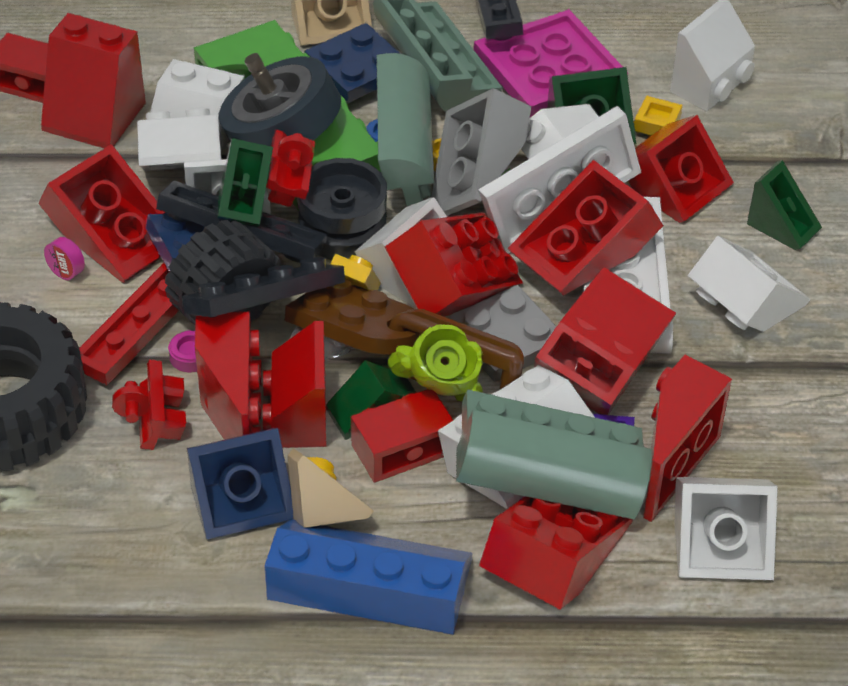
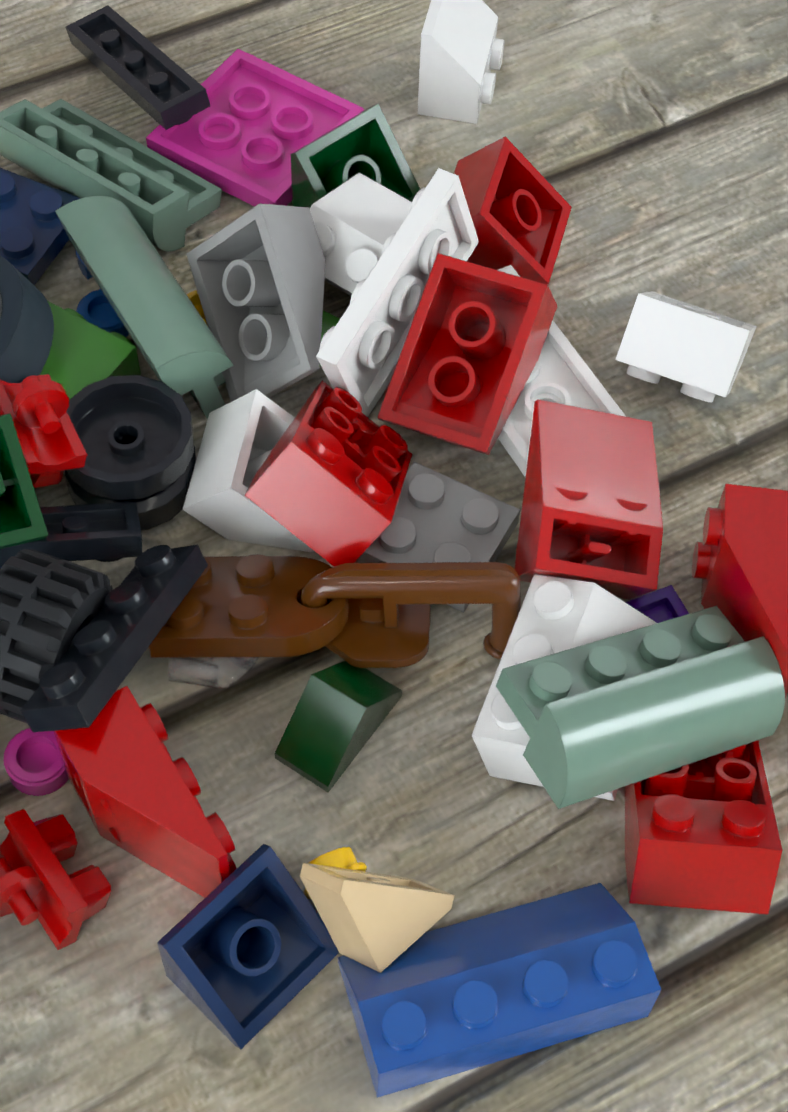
camera: 30 degrees left, 10 degrees up
red slope [263,321,327,448] -> none
yellow plate [330,254,381,291] -> none
red brick [351,389,453,483] -> none
lime hair [388,324,483,402] -> none
yellow plate [634,95,683,136] -> none
dark green slope [747,160,822,250] -> none

